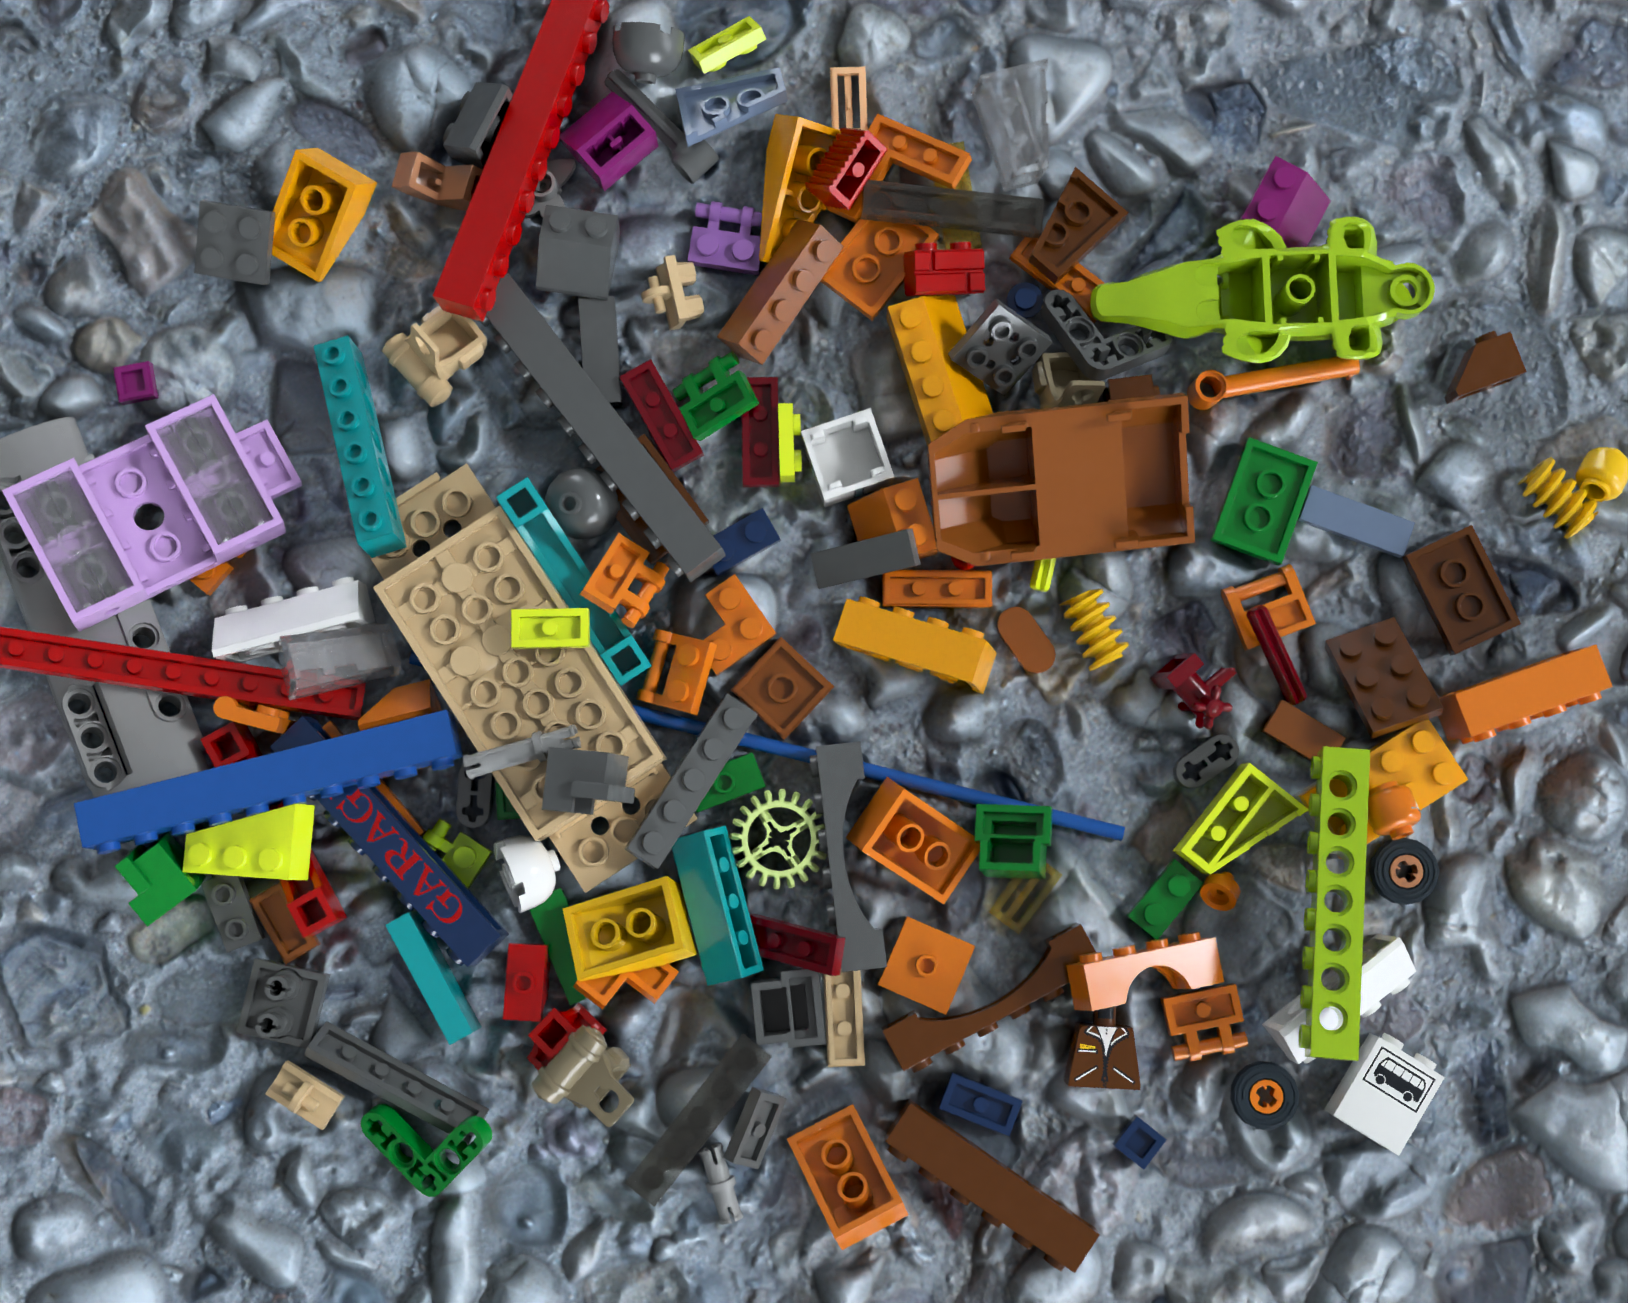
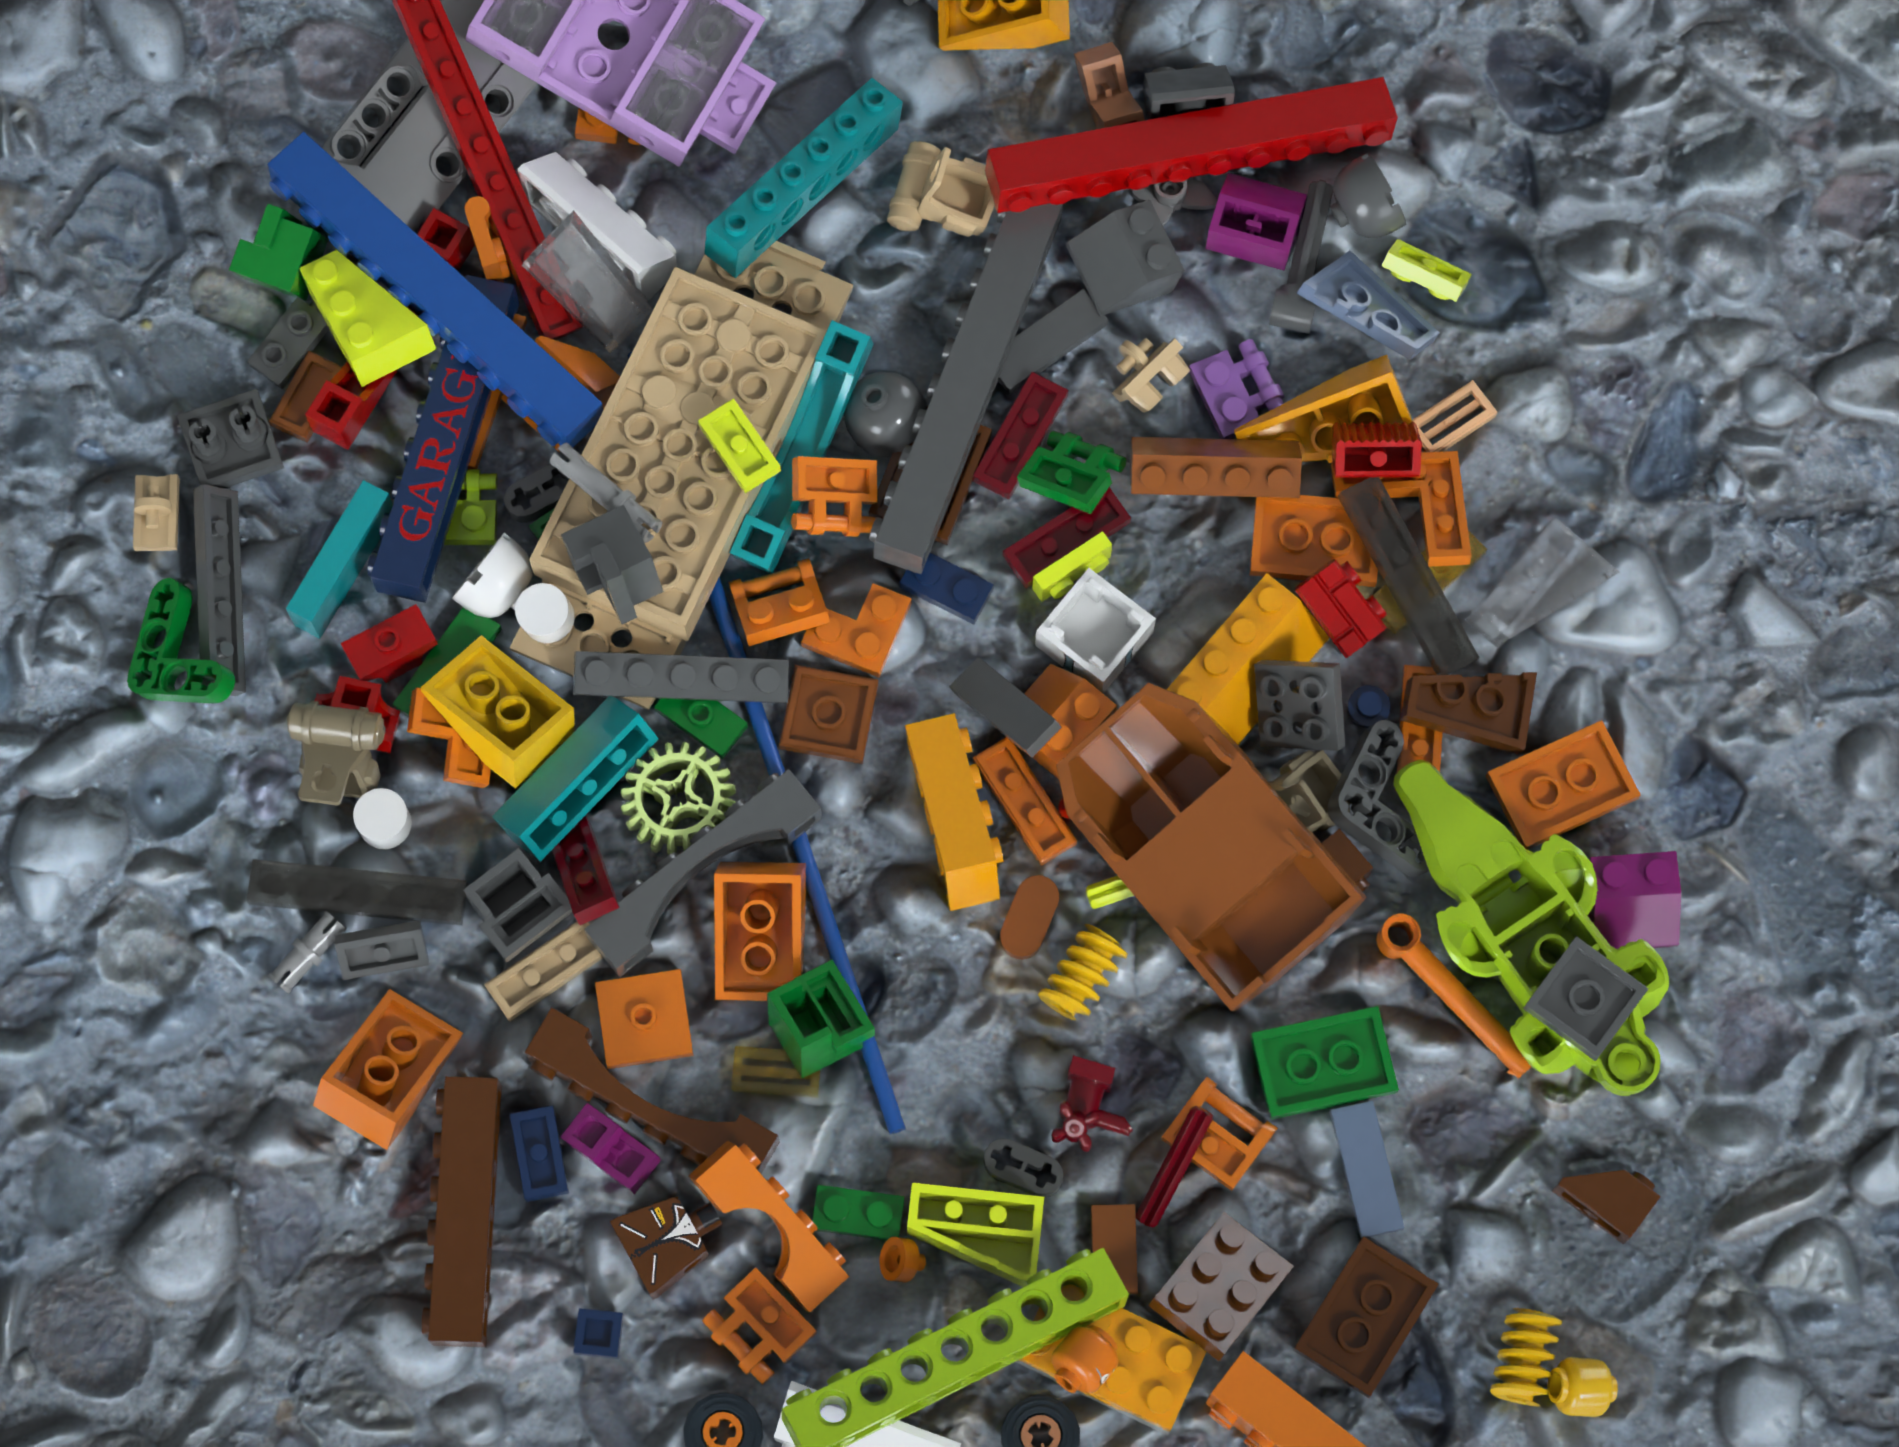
camera: 55 degrees right, 10 degrees down
none -> white piece [353,788,412,849]
none -> white piece [515,583,575,643]
none -> magenta slope [560,1103,661,1195]
none -> orange plate [1486,720,1641,850]
none -> dark grey plate [1523,936,1649,1061]

